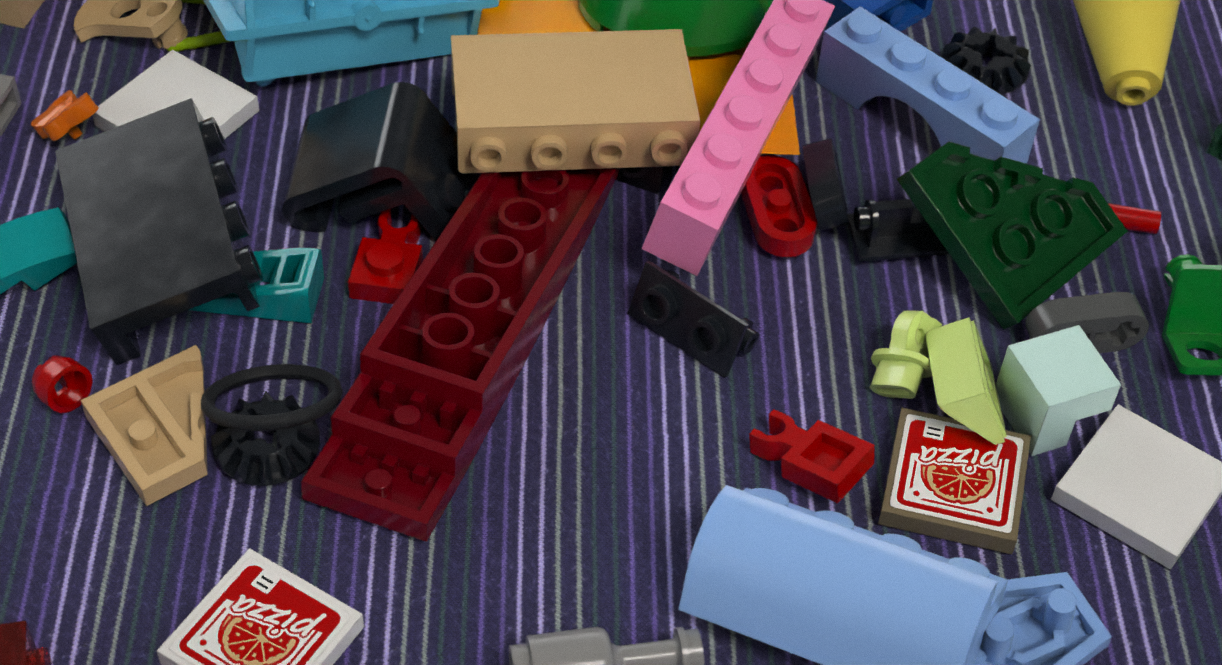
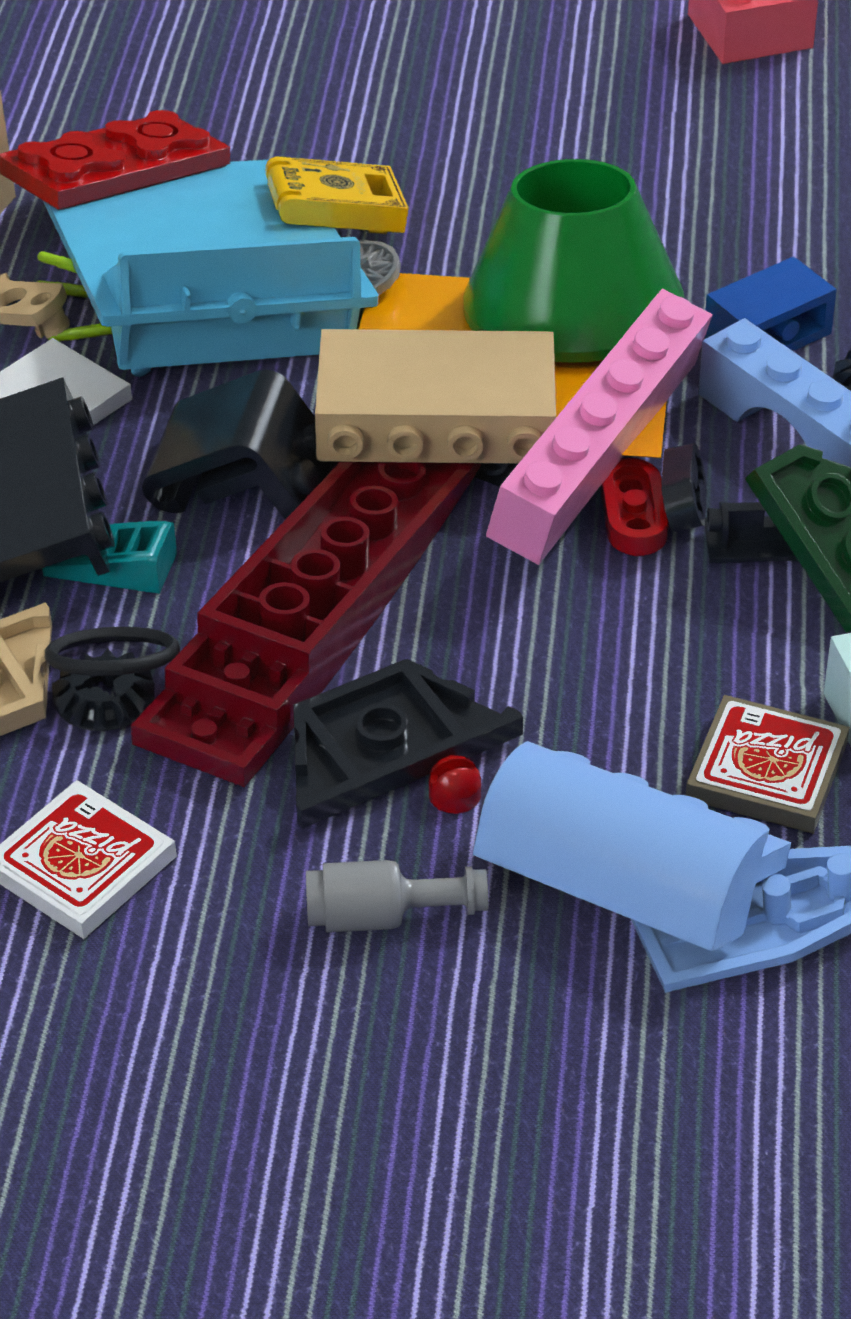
camera: 10 degrees right, 5 degrees down
red plate [348,209,423,304] -> none
black hinge [627,261,759,378] -> none
red plate [749,409,875,504] -> none
yellowish green piece [870,310,942,399] -> none
yellowish green slope [925,317,1007,445] -> none
none -> black wing [294,659,523,829]
none -> red hinge [428,755,481,814]

